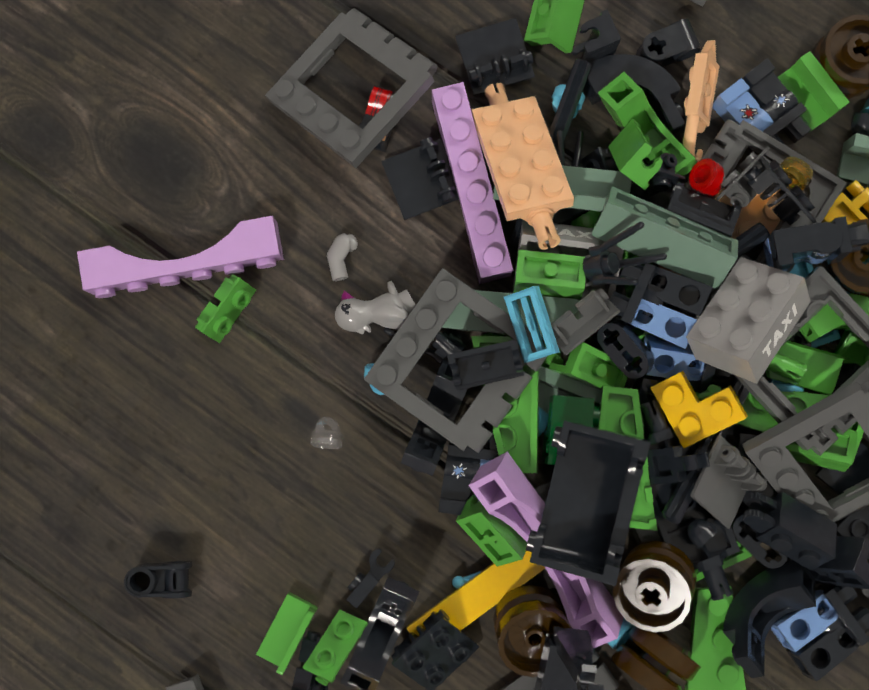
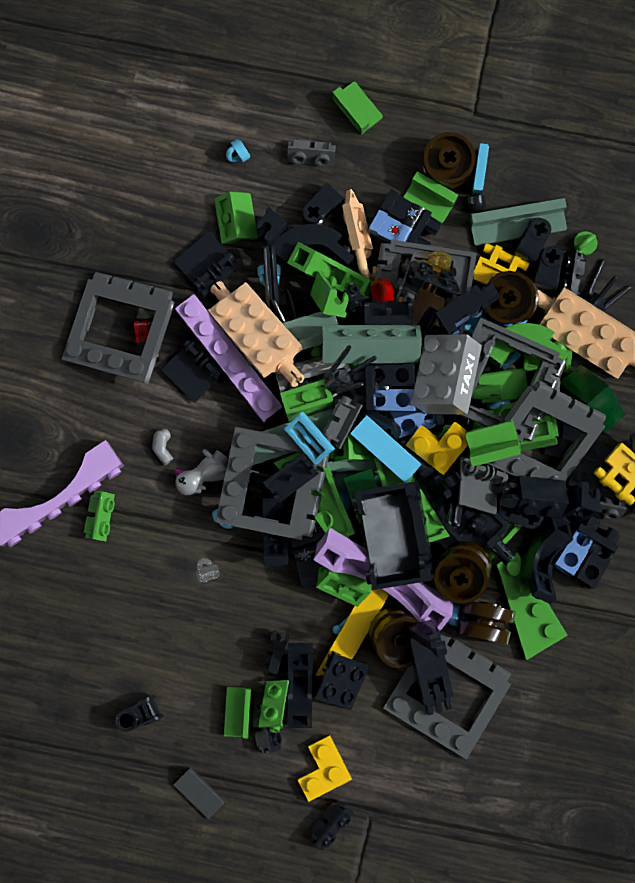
camera: 25 degrees left, 0 degrees up
none -> medium azure tile [350,415,422,482]
none -> bright green panel [465,420,521,467]

